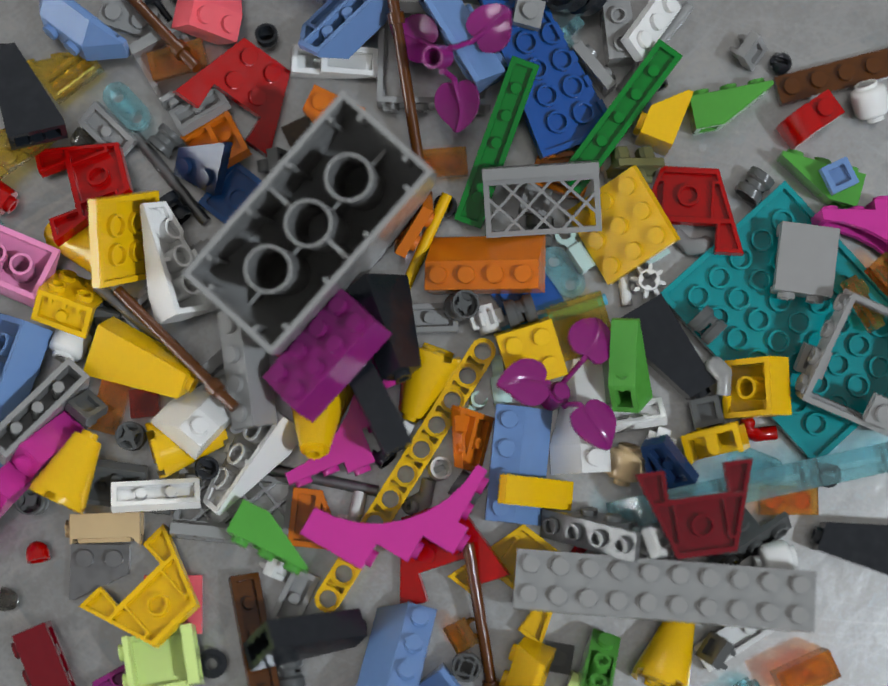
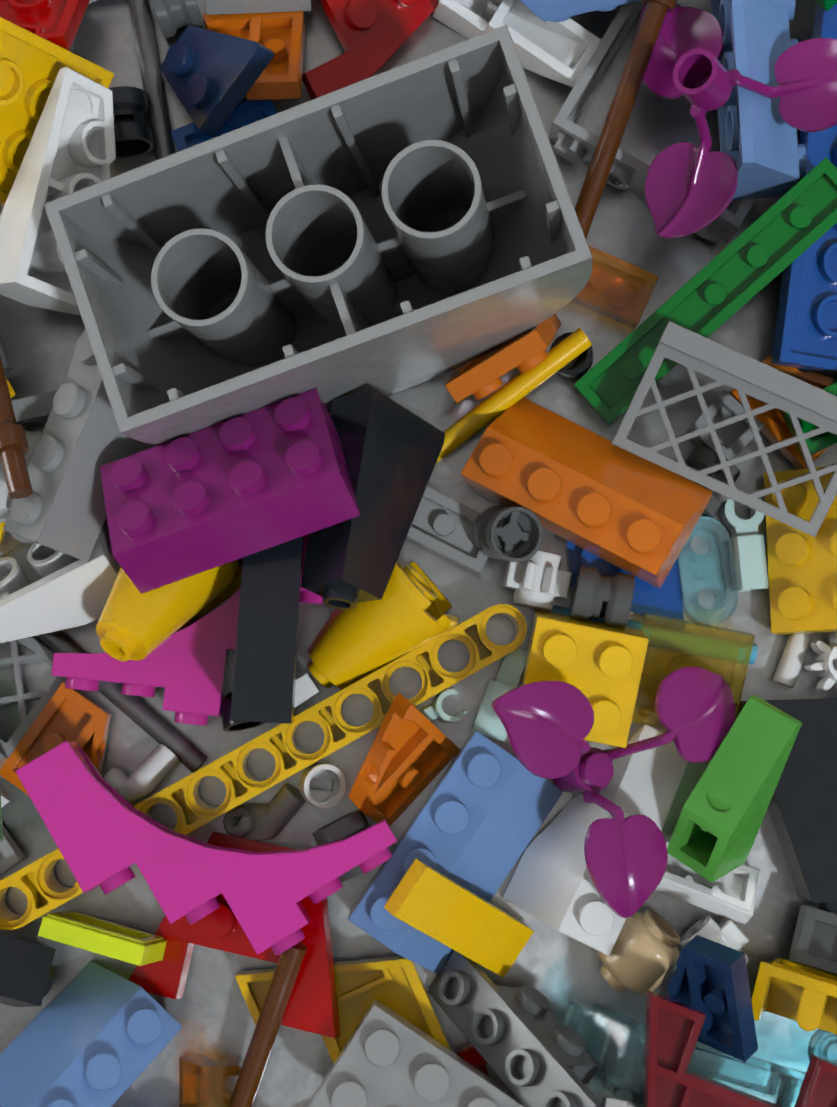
camera: 25 degrees right, 0 degrees up
none -> neon yellow tile [38,910,167,966]

